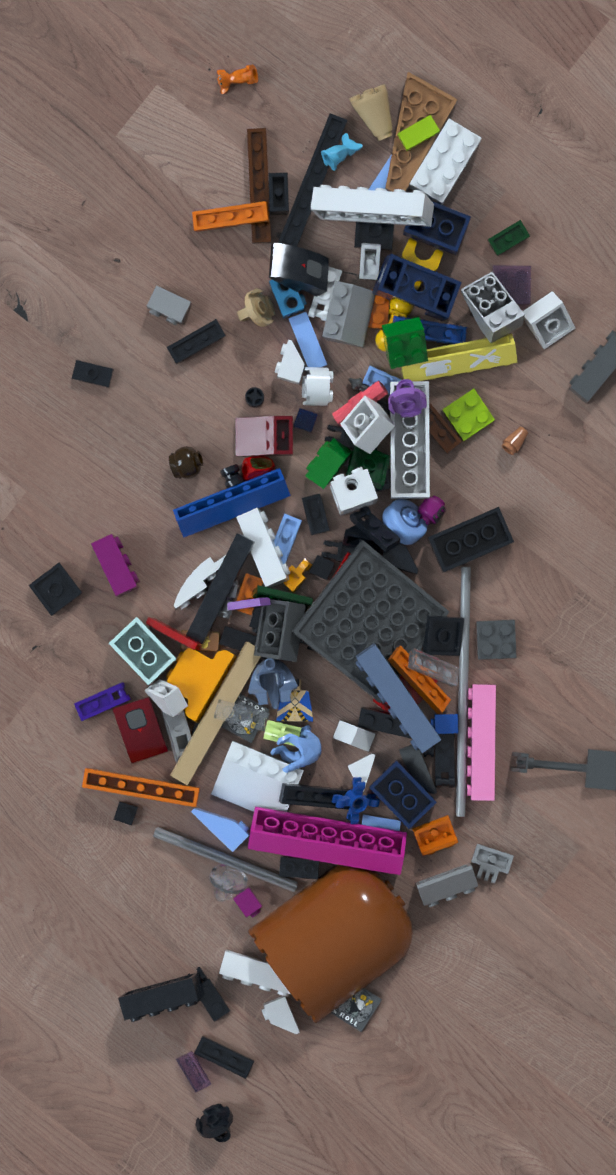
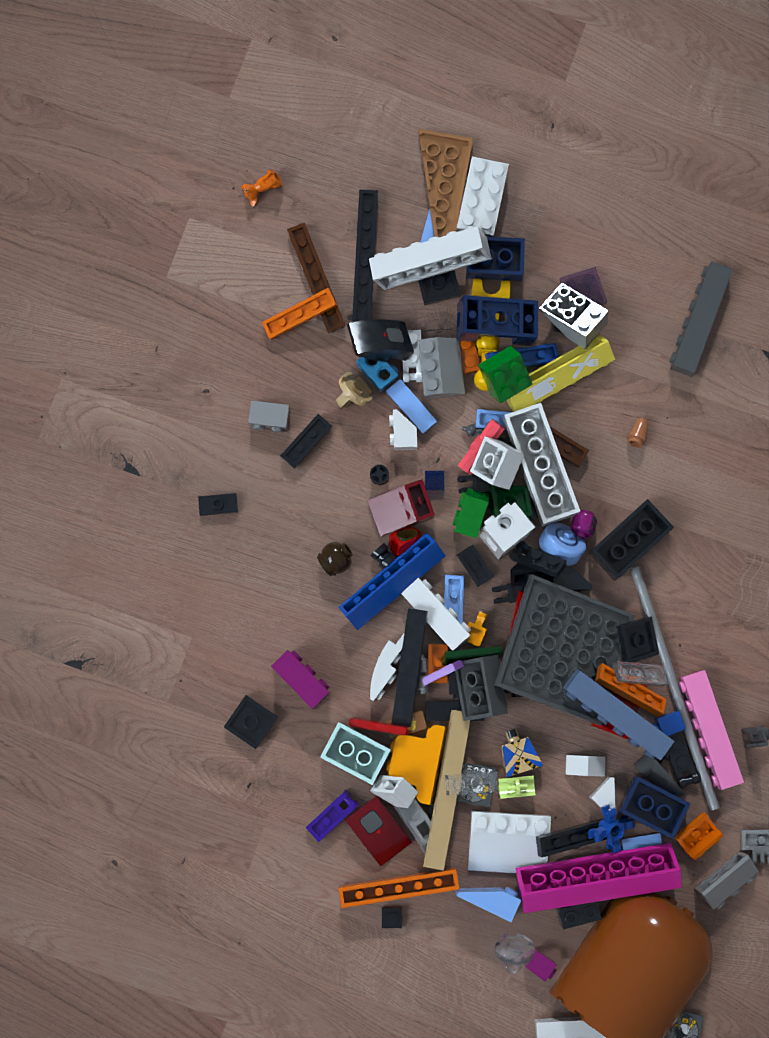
camera: 20 degrees left, 5 degrees down
light grey axle [153,827,298,892] -> none
sand blue piece [248,658,298,710] -> none
black brick [268,172,289,215] -> none
light blue piece [270,725,322,773] -> none
white brick [302,367,333,406] -> none
black tile [309,555,334,580] -> none
medium azure animal [321,133,363,171] -> none
tan cone [349,84,393,141] -> none
black plate [358,707,412,739] -> none
white slope [359,243,381,280] -> none
medium lavender tile [388,379,427,418] -> none
lime tile [397,115,440,151] -> none
lime plate [442,388,495,442] -> none
dark grey plate [476,620,517,660] -> none
dark green plate [487,220,530,256] -> none
white slope [523,291,575,349] -> none

